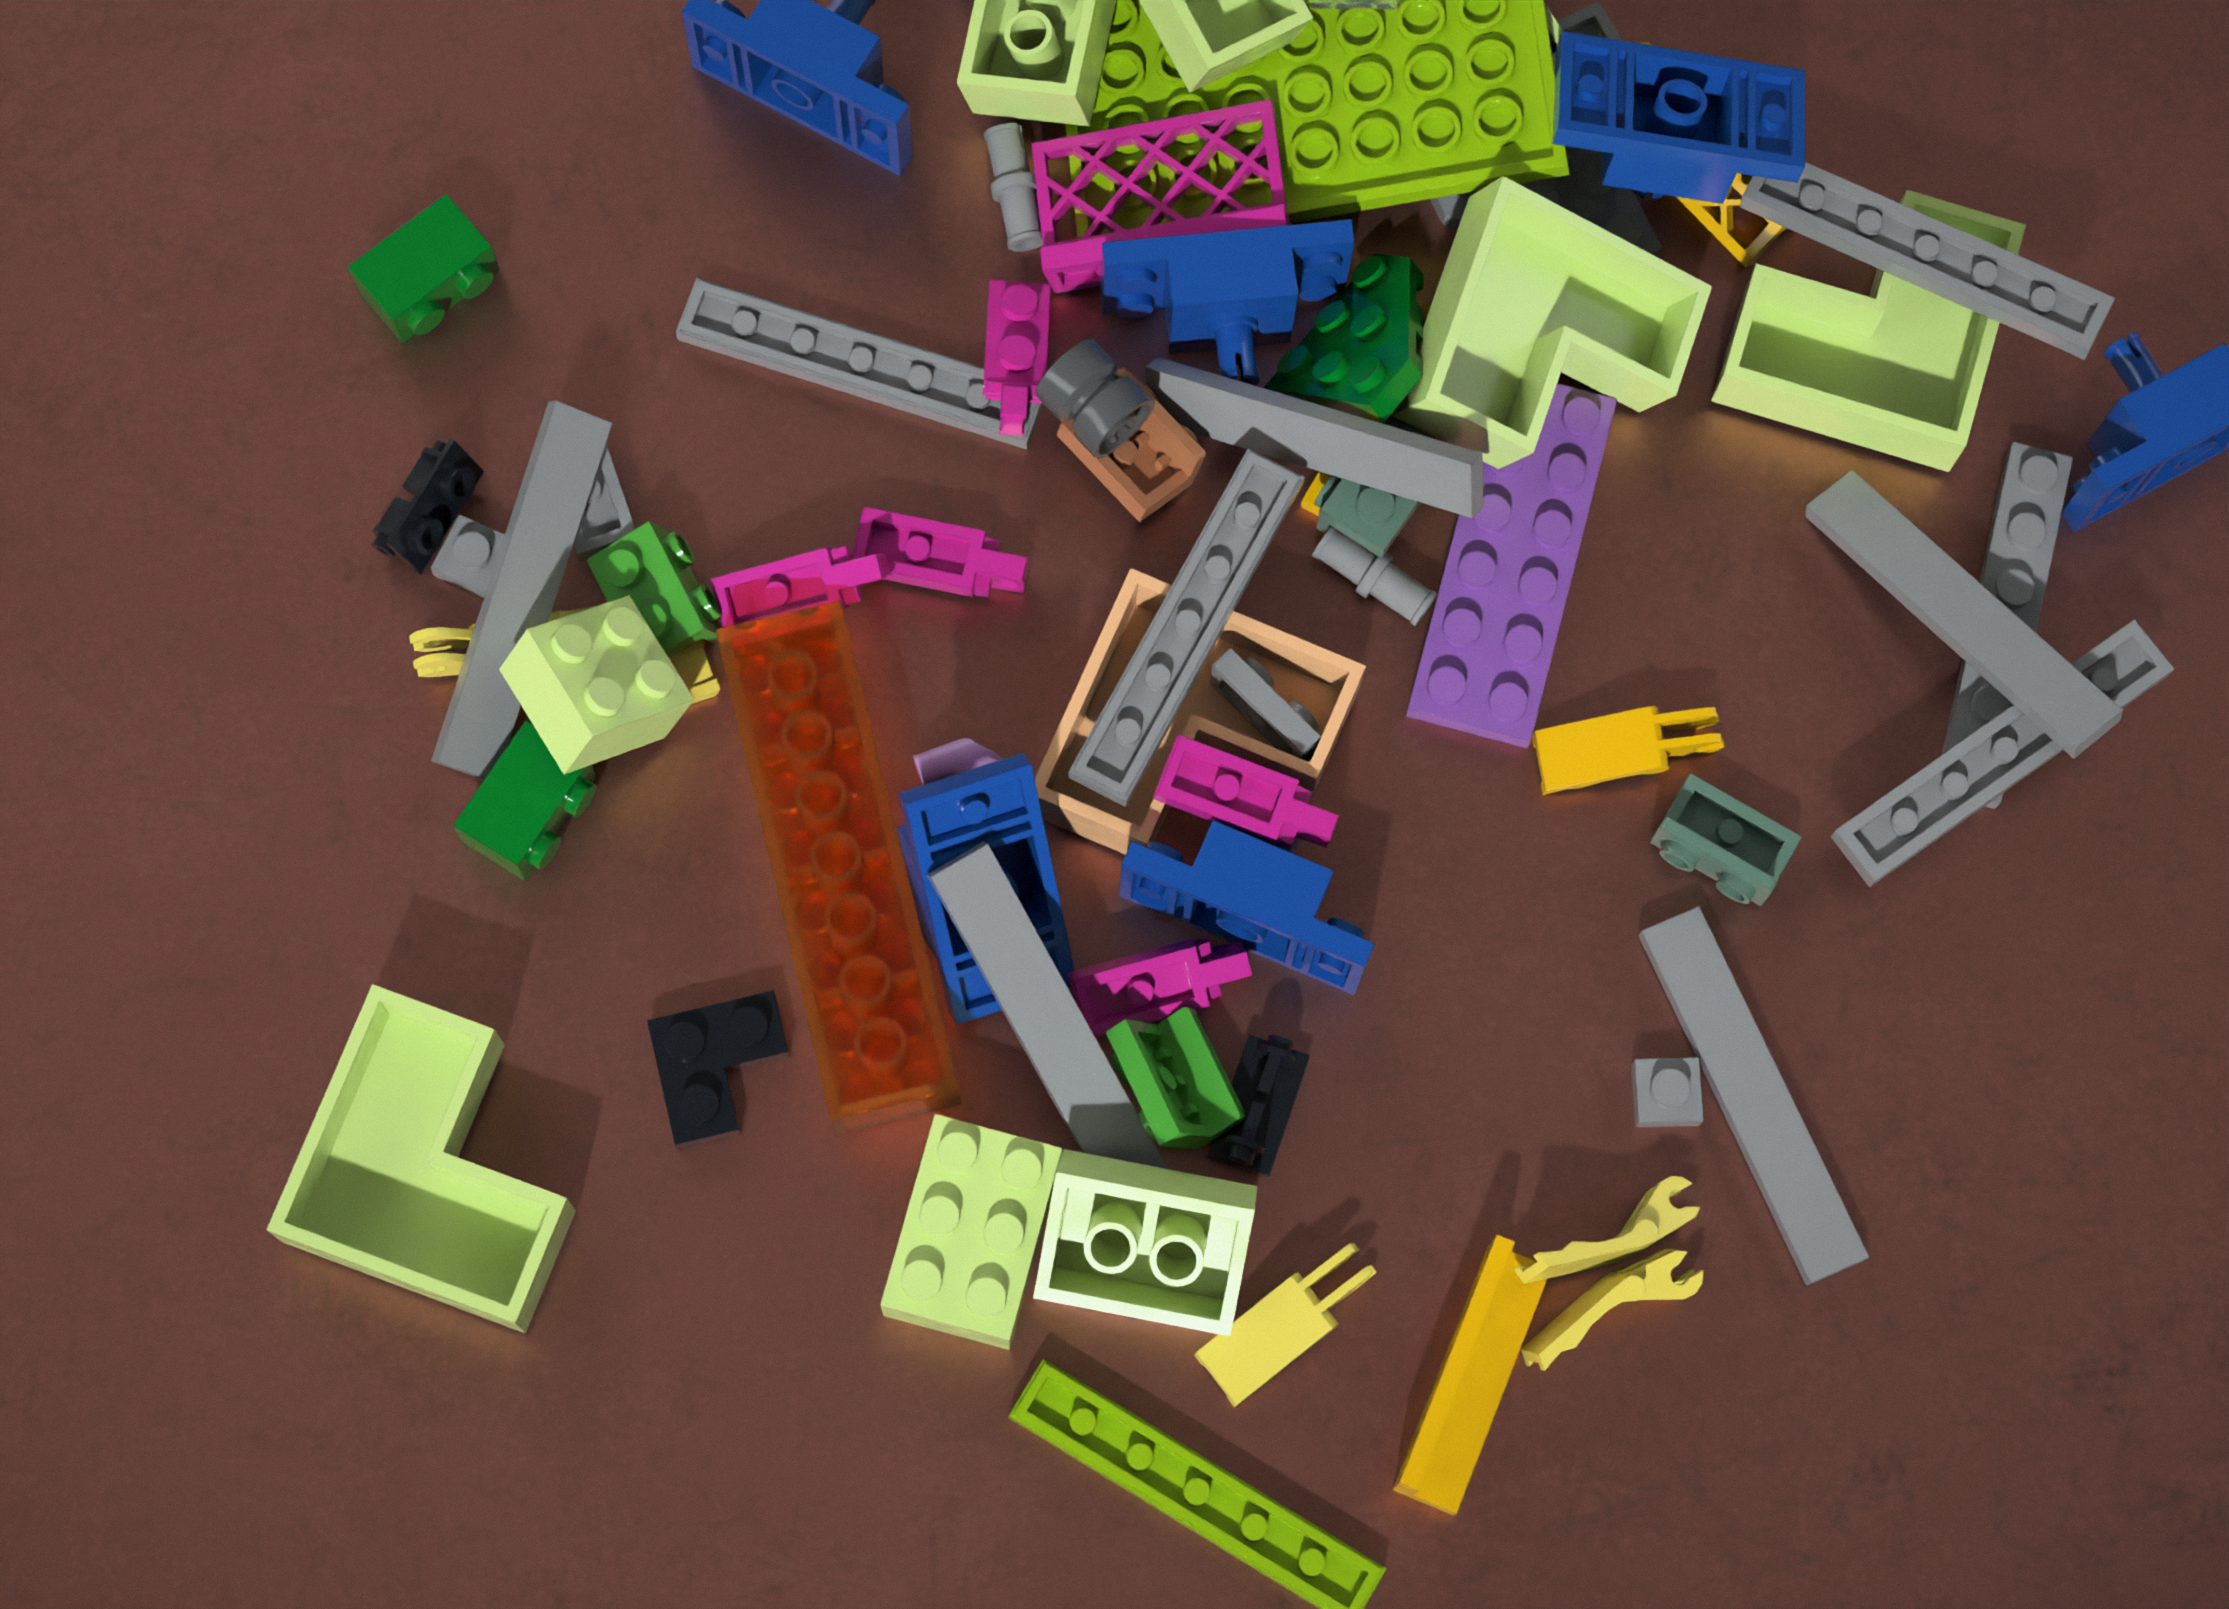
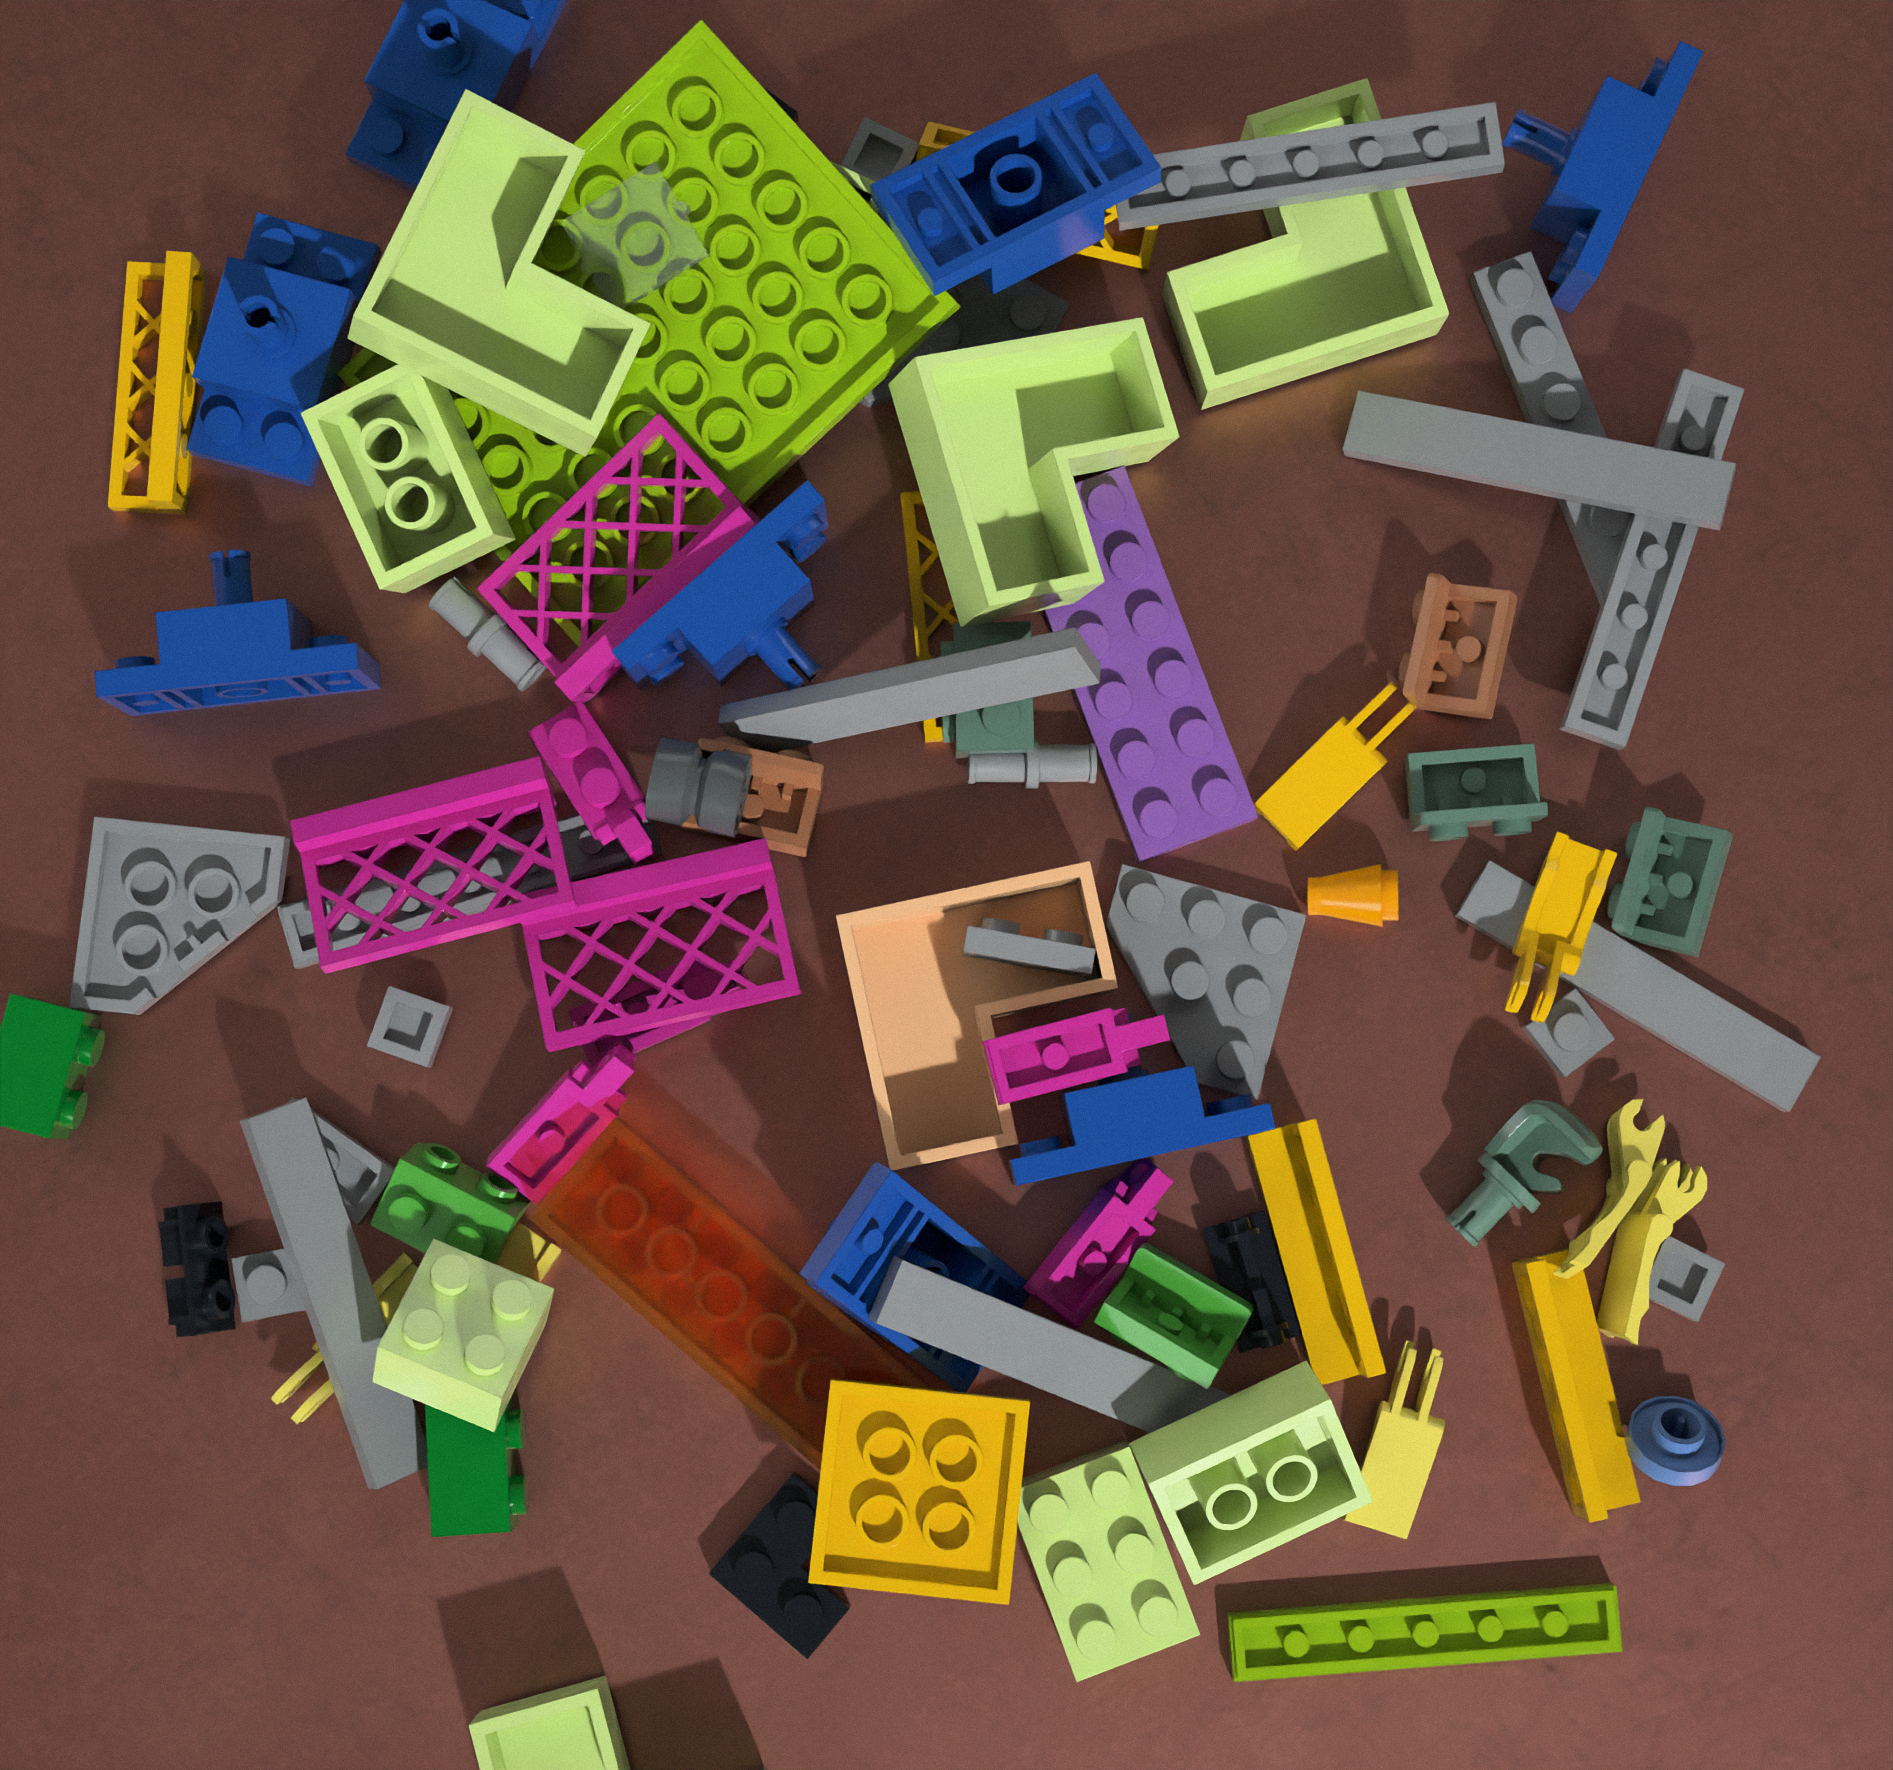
camera: 35 degrees left, 10 degrees up
lavender arm [912,738,1003,785] -> none
light grey tile [1068,448,1304,807] -> none
green plate [1263,253,1424,422] -> none
none -> light grey plate [69,817,290,1015]
none -> dark pink fence [290,756,577,974]
none -> light grey plate [367,986,453,1068]
none -> dark pink fence [521,838,801,1052]
none -> yellow plate [808,1378,1030,1605]
none -> light grey plate [1105,864,1307,1100]
none -> yellow fence [1245,1119,1386,1385]
none -> light orange cone [1308,863,1399,927]
none -> nougat bracket [1399,573,1518,719]
none -> sand green piece [1444,1100,1603,1247]
none -> yellow arm [1505,831,1618,1023]
none -> sand green bracket [1607,806,1733,957]
none -> medium blue plate [1625,1396,1726,1486]
none -> light grey plate [1649,1236,1725,1322]

